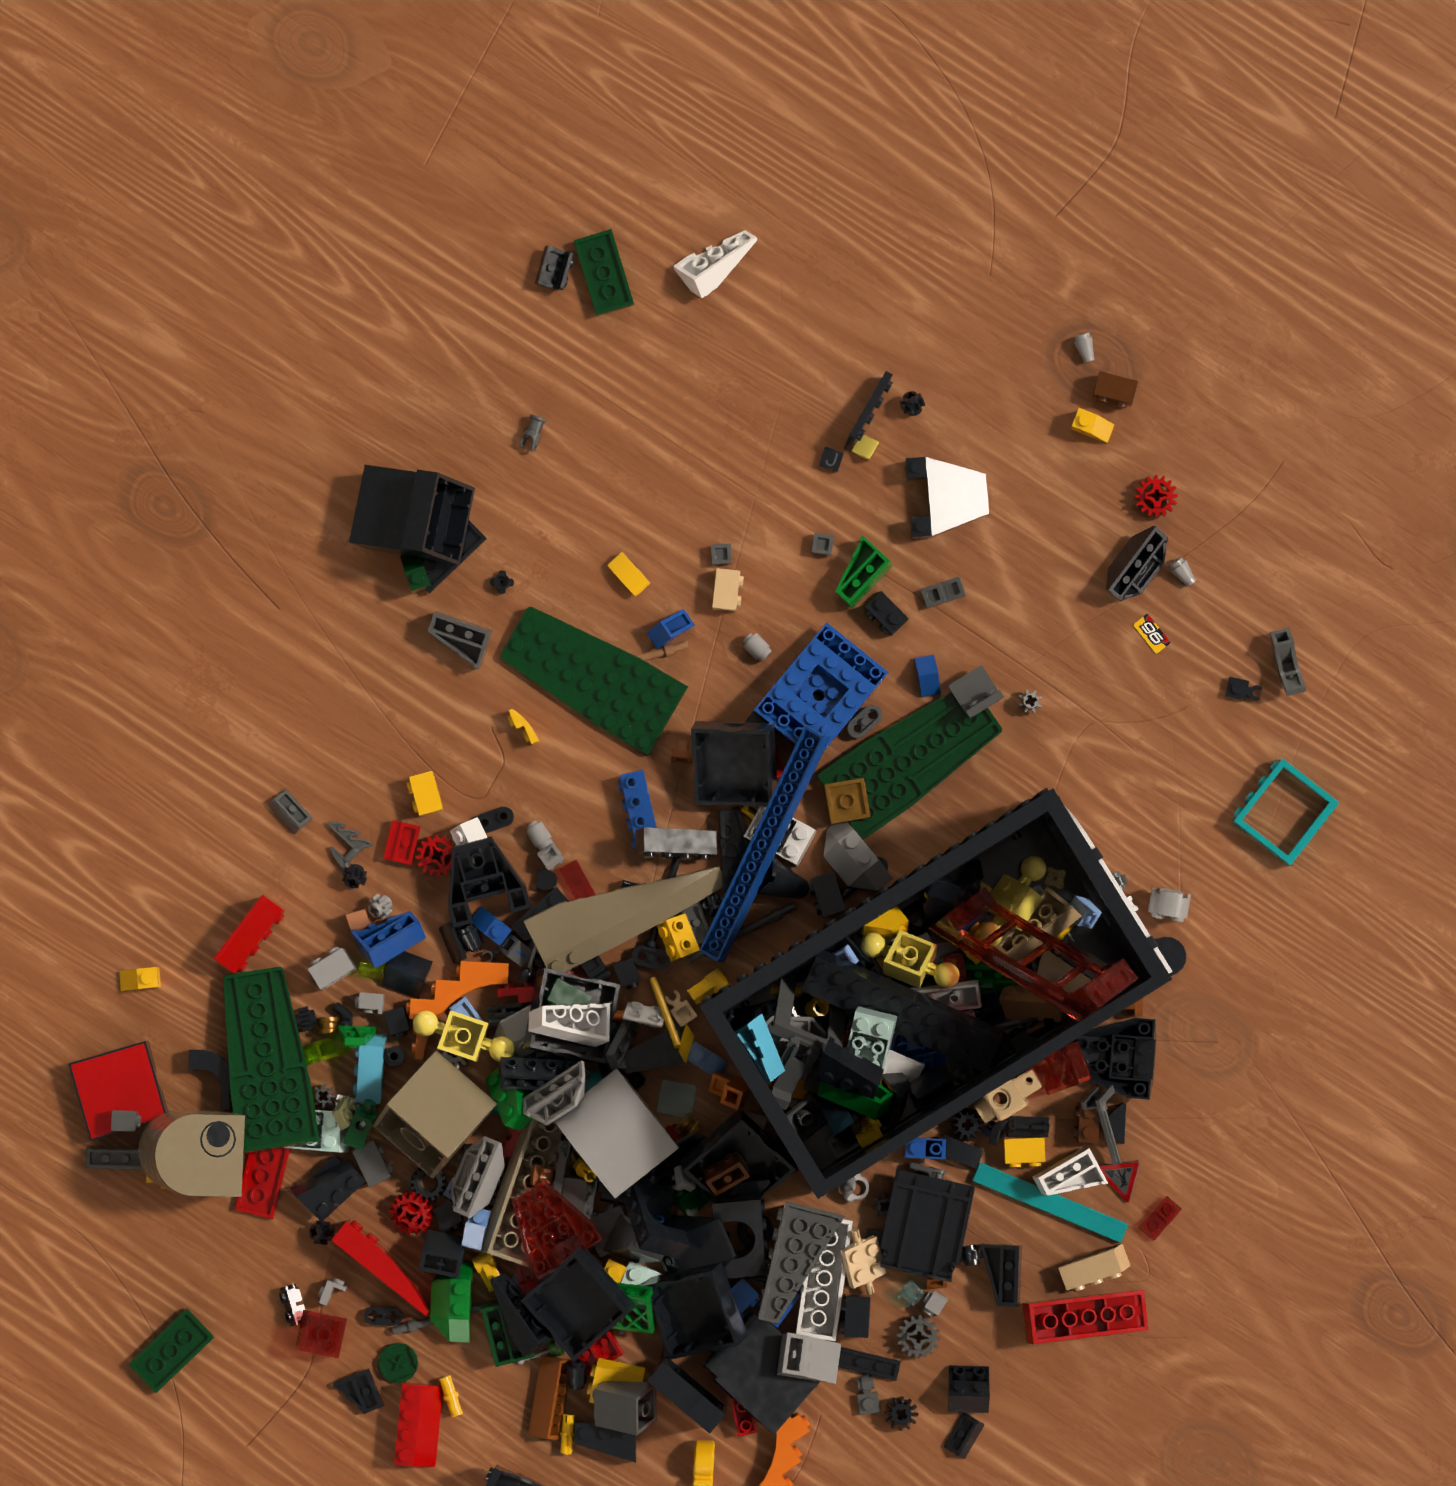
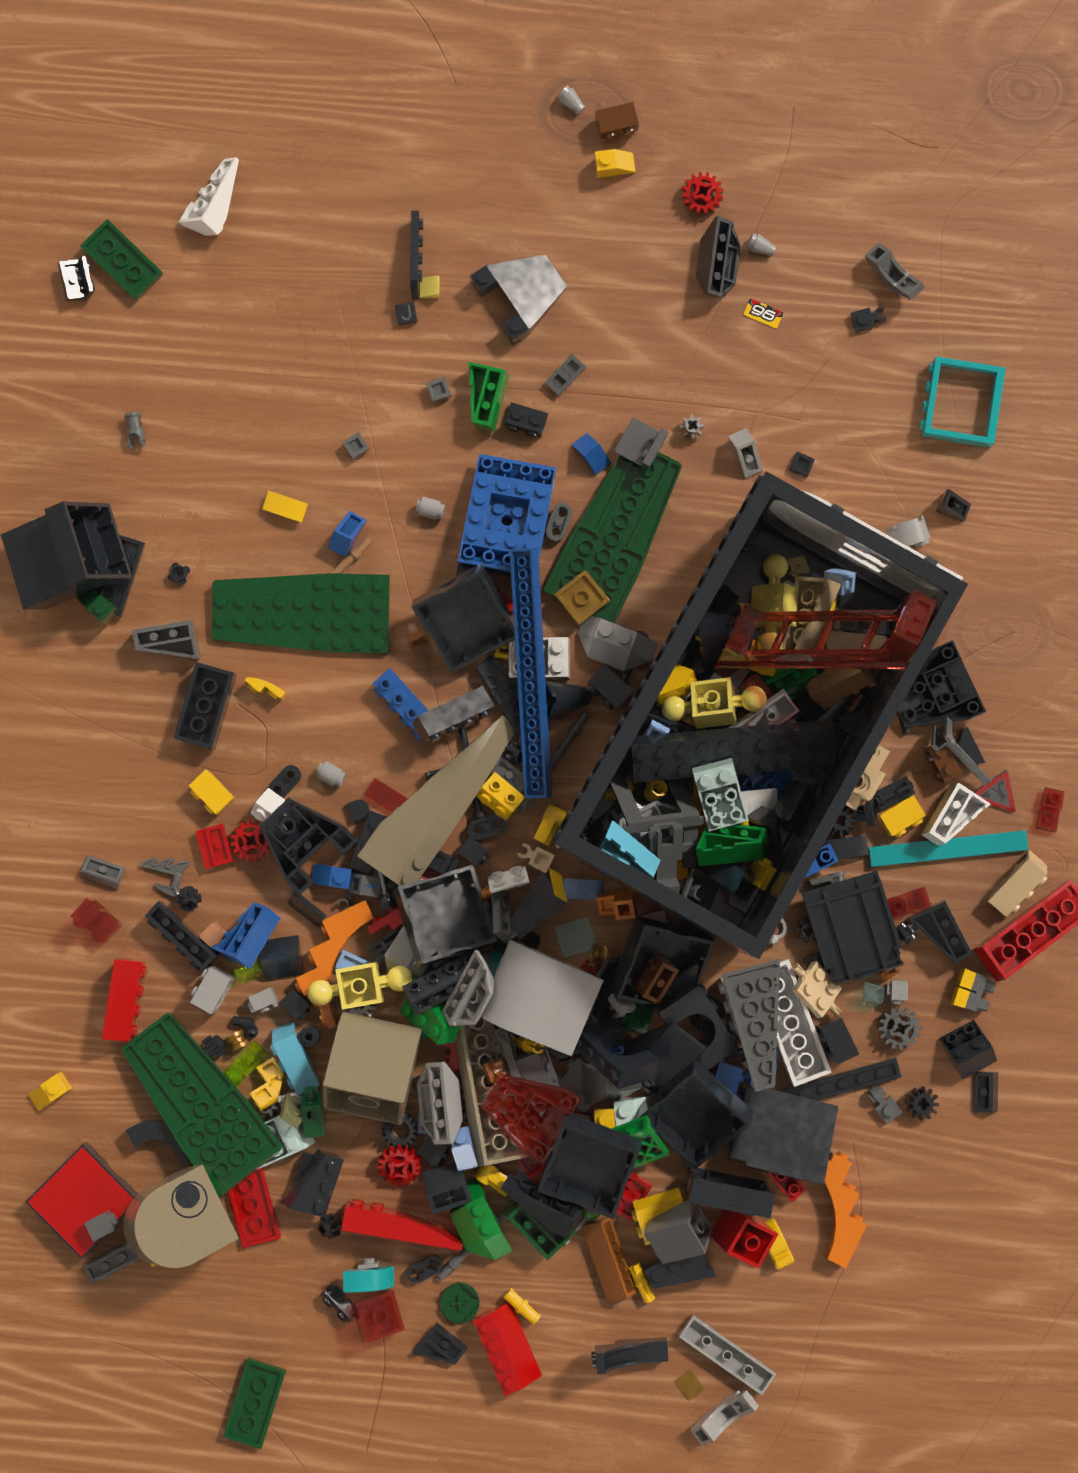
camera: 30 degrees left, 0 degrees up
green wing [337,1025,376,1048] -> none
dark grey brick [352,1140,393,1187] -> none
light grey gear [368,893,392,920] -> none
black brick [457,923,483,952] -> none
white wedge [528,1003,610,1047] -> none
light grey tile [537,842,564,870] -> none
dark green slope [542,978,592,1006] -> none
black brick [566,1358,587,1390] -> none
yellow bar [649,977,682,1049] -> none
tan brick [712,568,744,612] -> none
light grey slope [777,1332,841,1384] -> none
black wedge [816,1036,884,1100] -> none
black gear [899,391,925,416] -> none
clear red brick [1036,1041,1091,1095] -> none
none -> clear red brick [71,898,123,943]
none -> black brick [145,901,219,971]
none -> black brick [174,662,237,750]
none -> yellow tile [249,1057,284,1111]
none -> teal brick [343,1266,395,1292]
none -> red slope [711,1210,779,1269]
none -> light grey slope [728,428,763,478]
none -> black tile [789,452,815,478]
none -> clear red slope [887,886,932,918]
none -> black slope [936,489,971,522]
none -> hips [950,968,996,1012]

